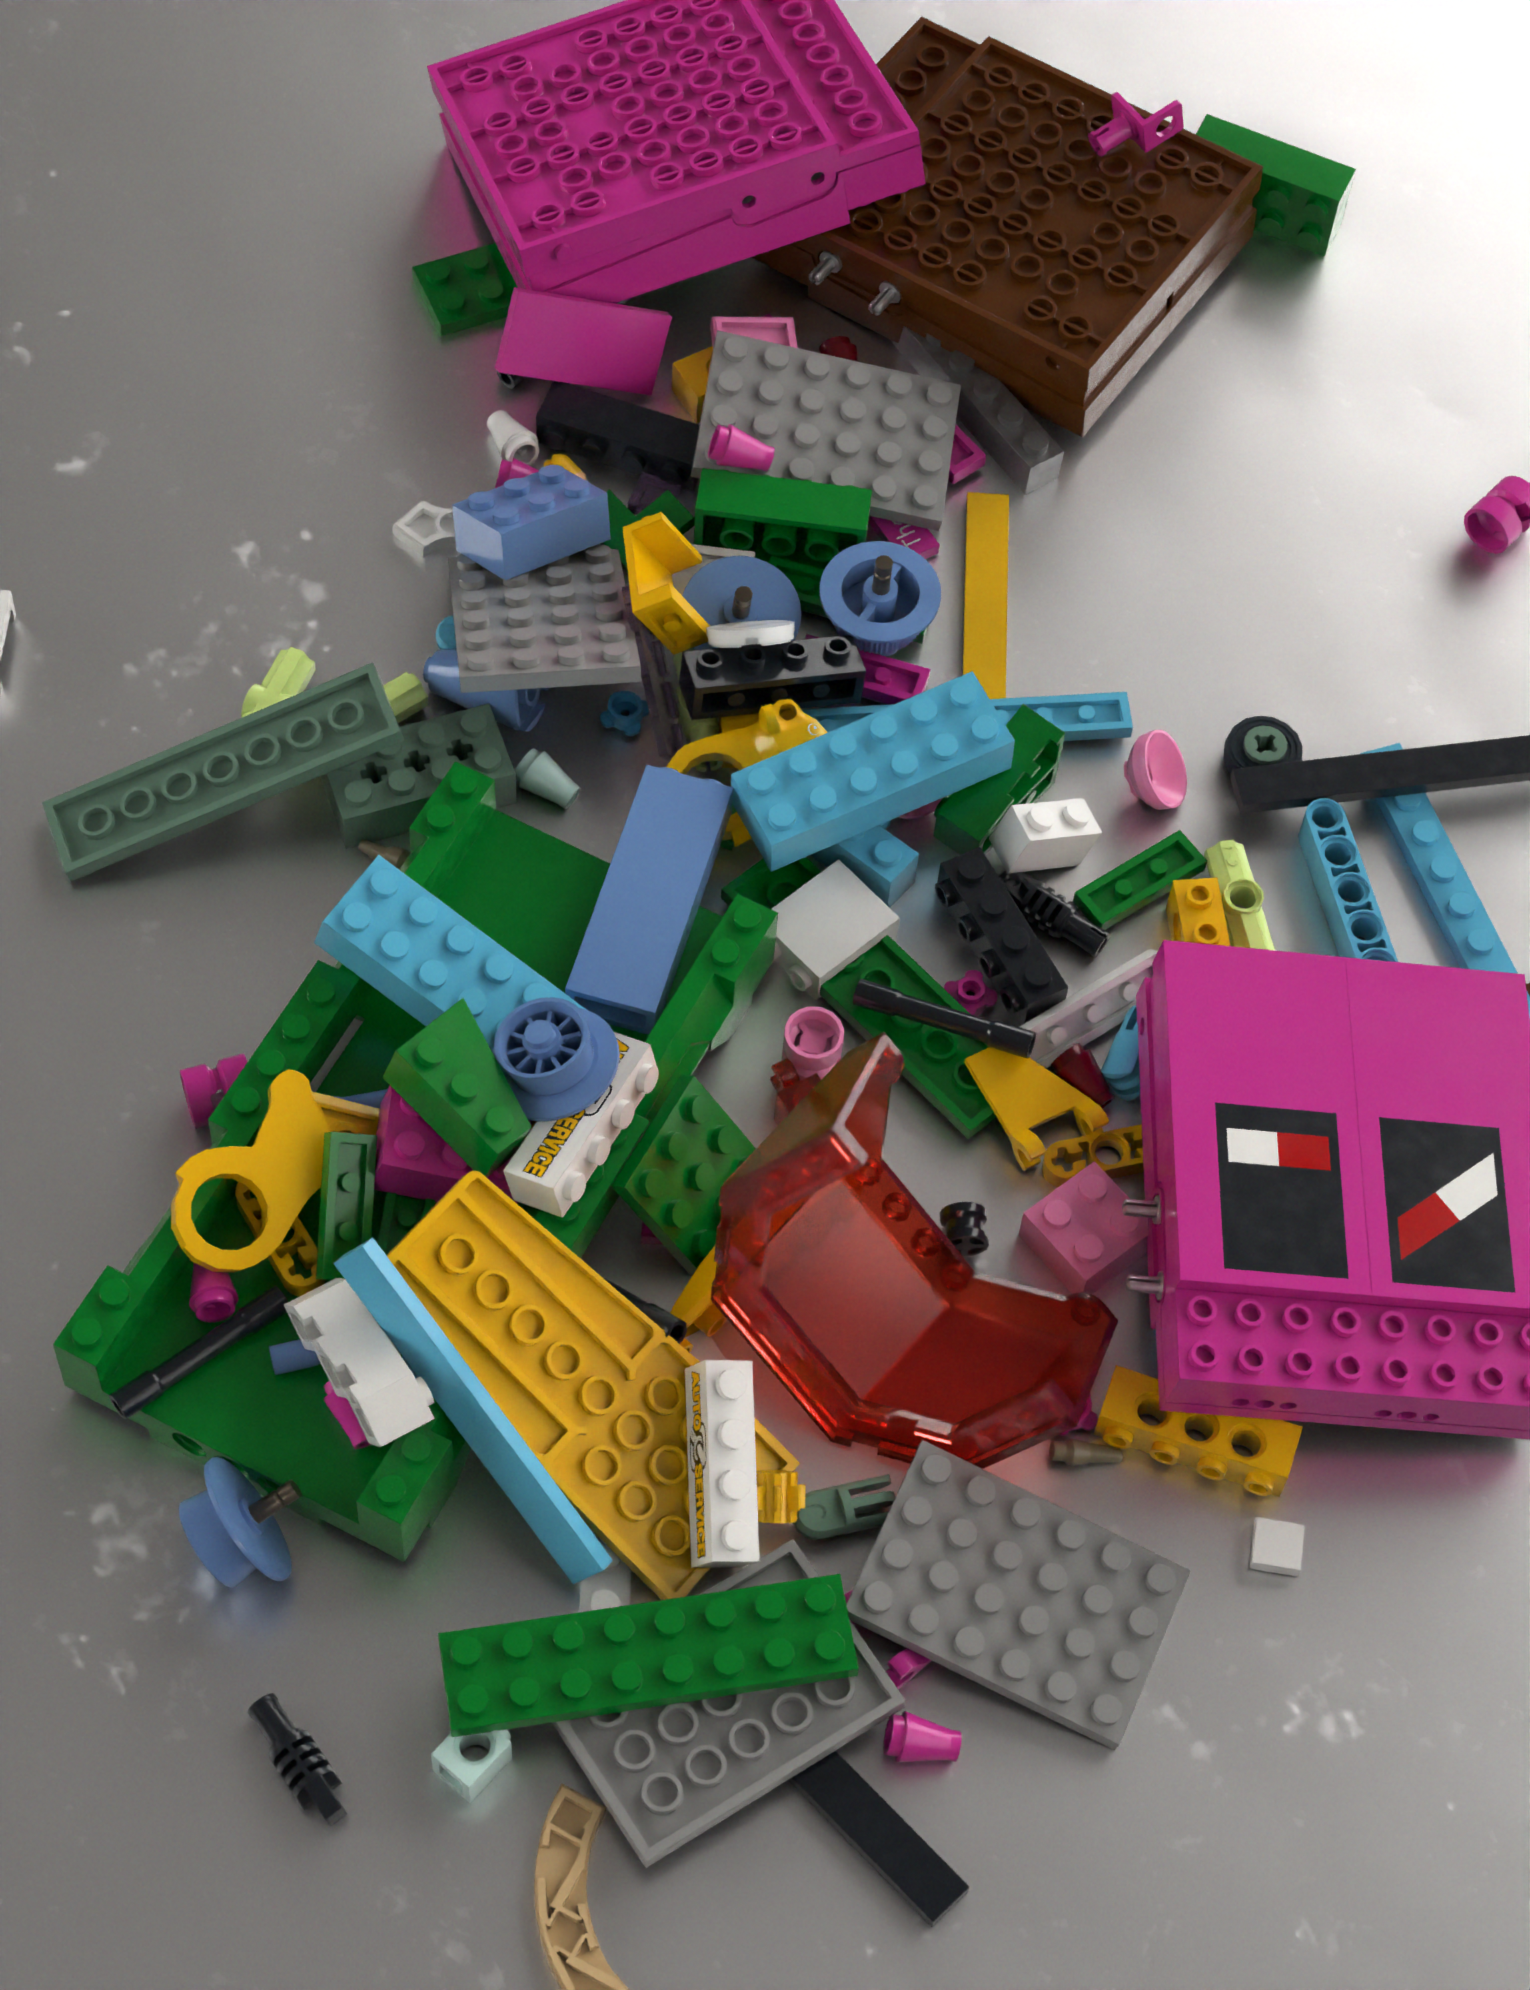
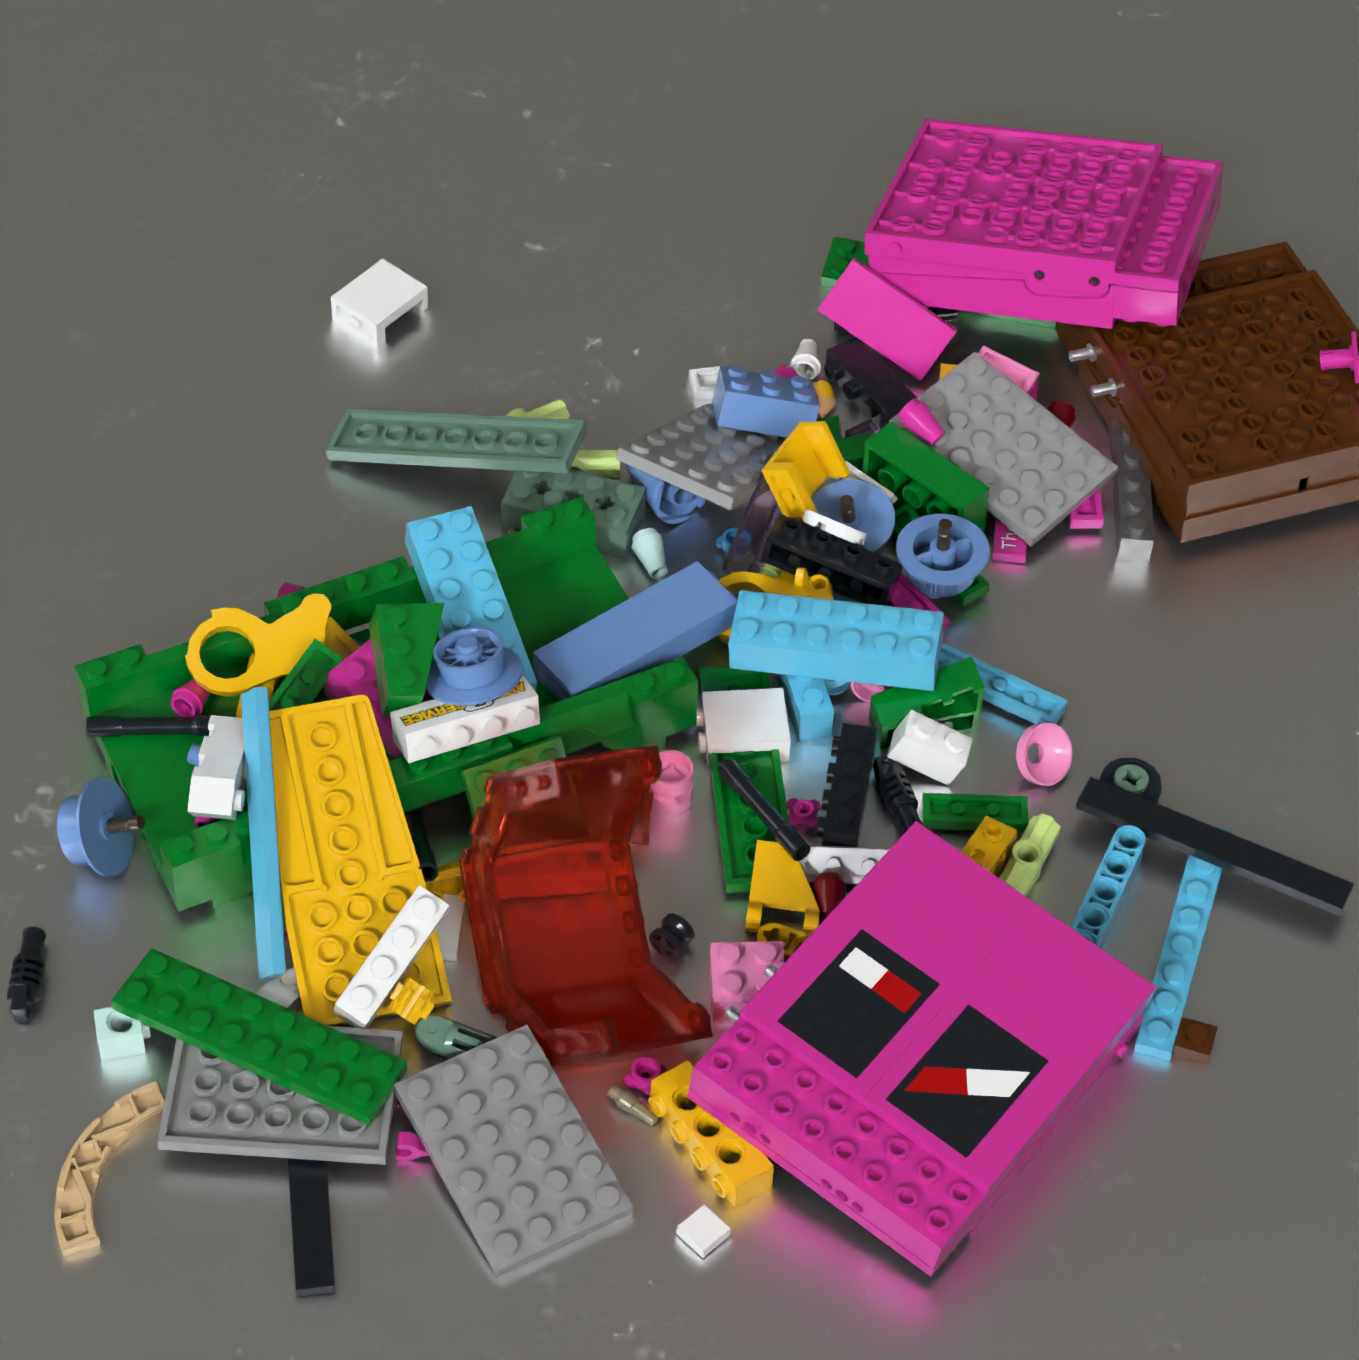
camera: 40 degrees right, 10 degrees down
dark pink cone [883,1711,962,1762] -> none
yellow tile [962,492,1009,699] -> none

